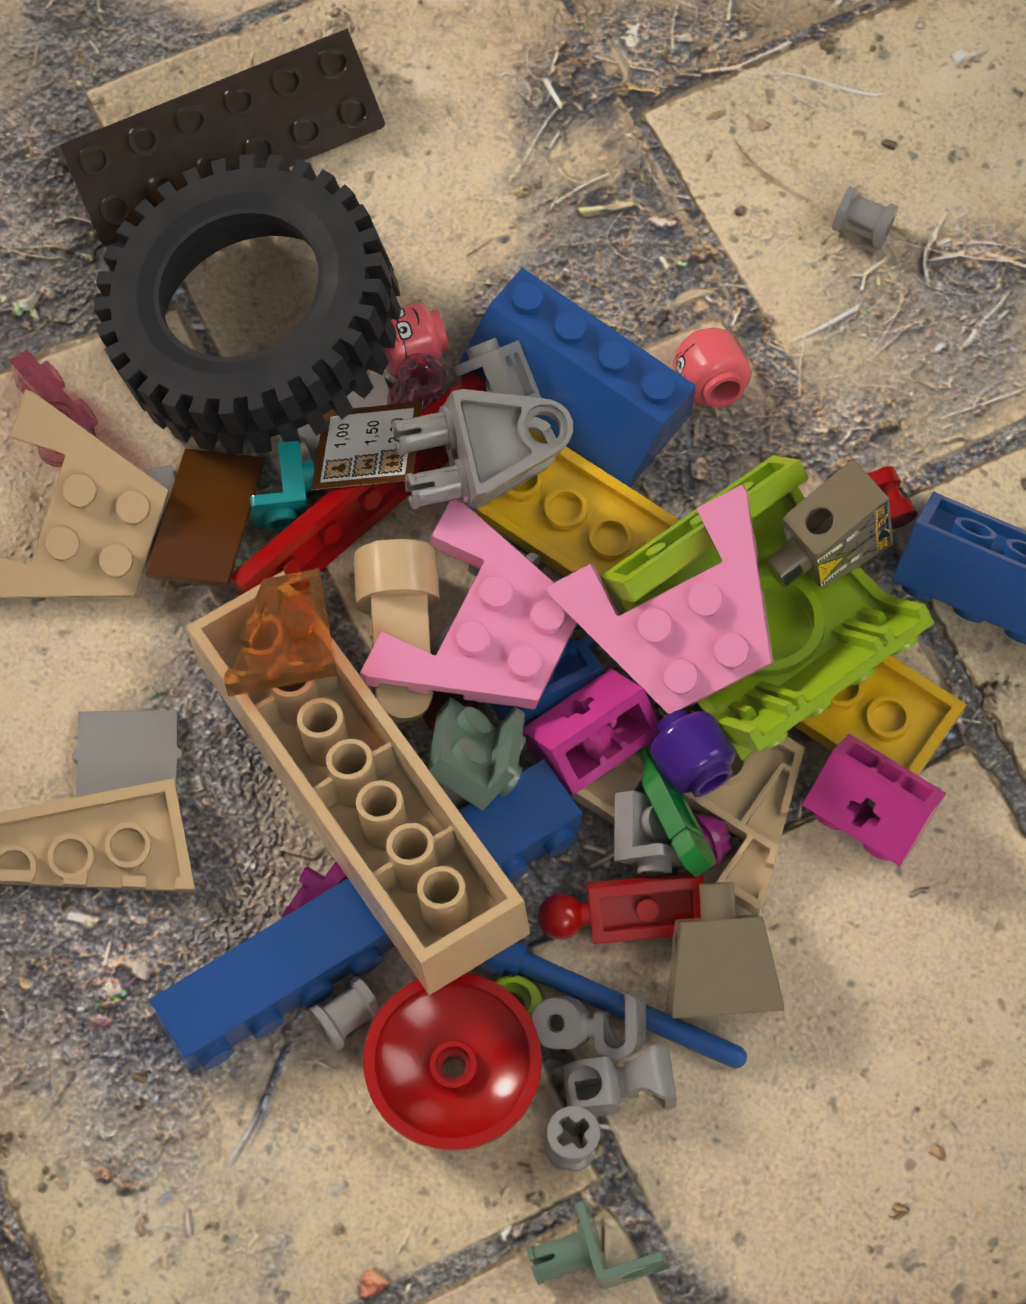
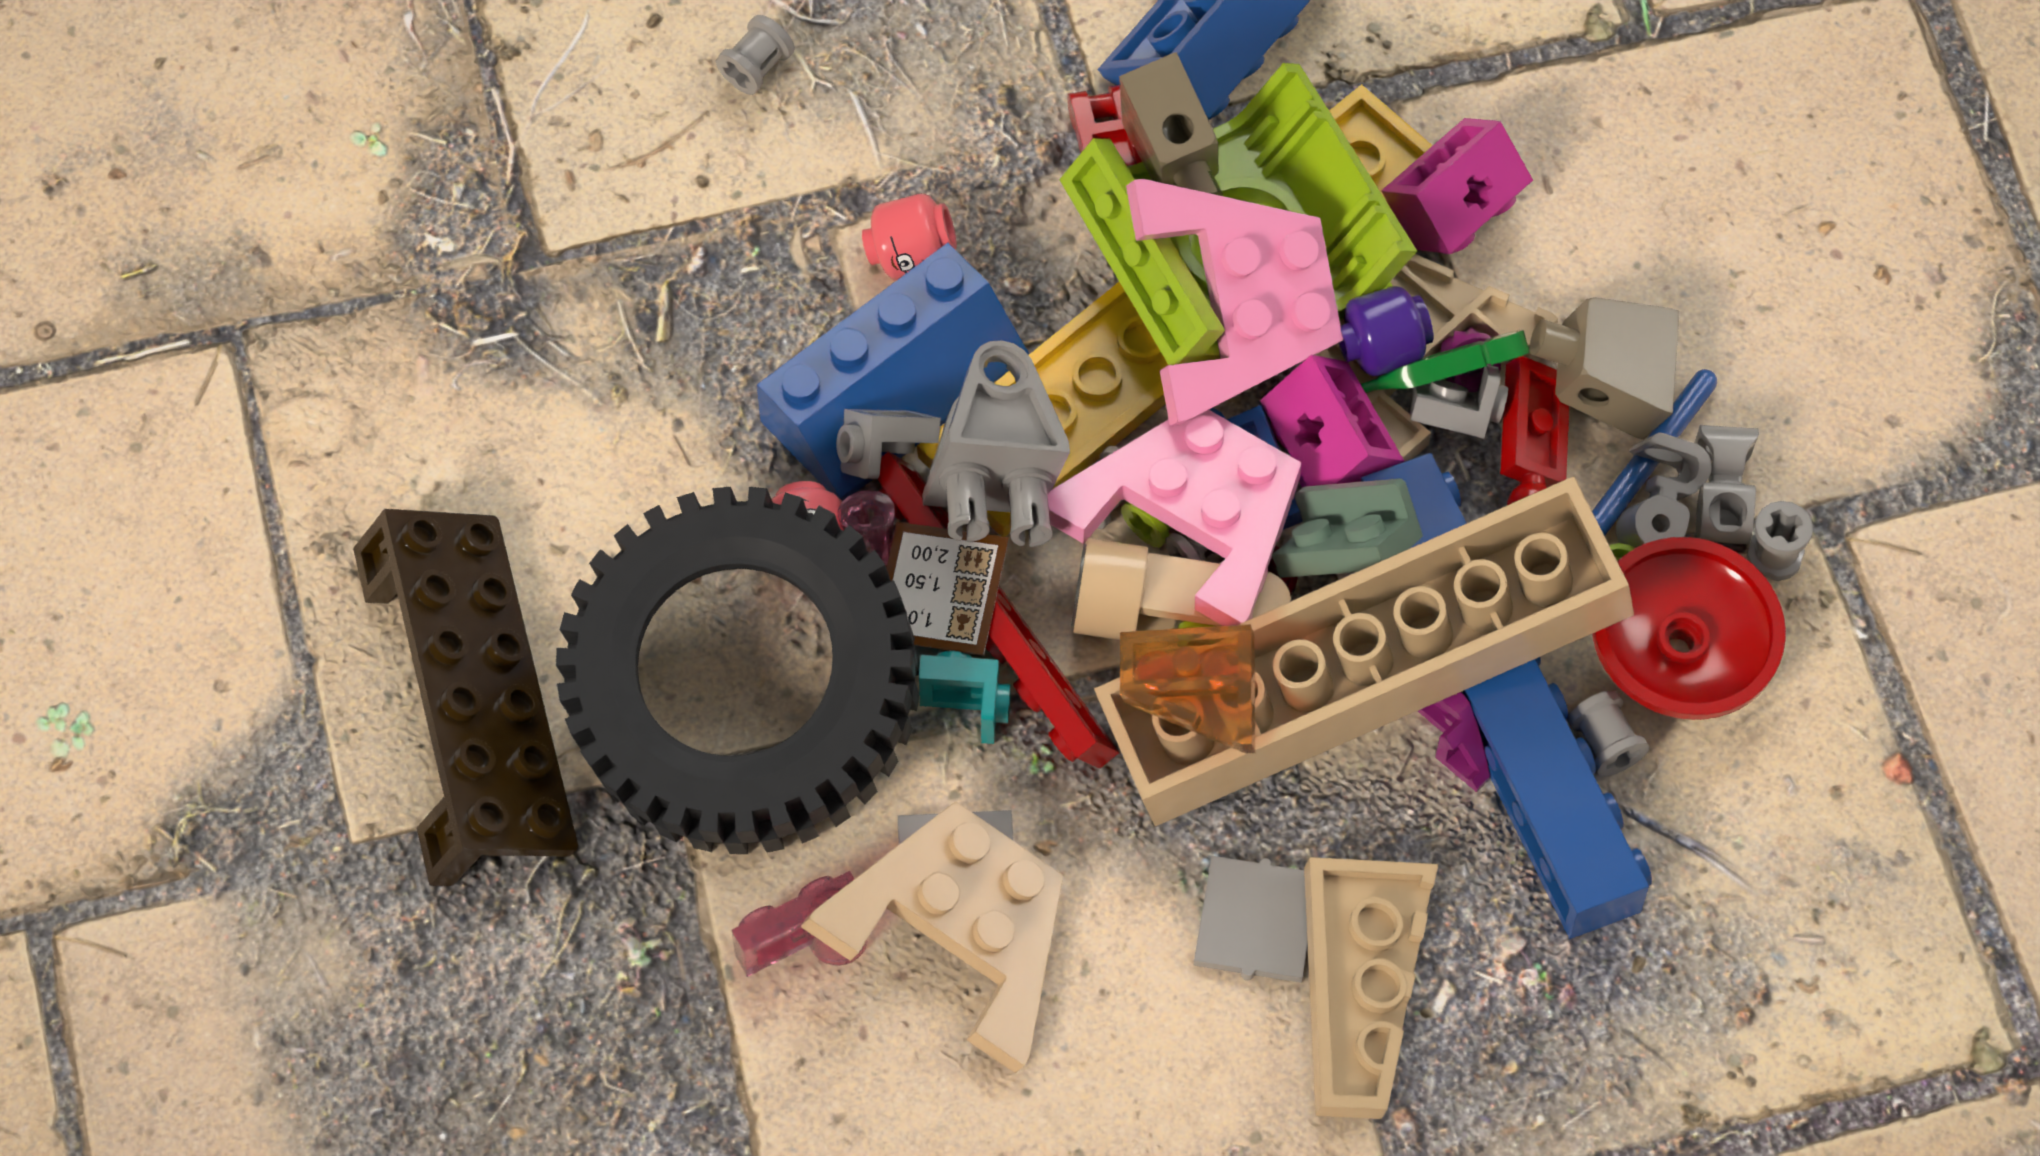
camera: 75 degrees left, 5 degrees down
reddish brown piece [145,449,265,587] -> none
sand green bracket [527,1201,670,1289] -> none

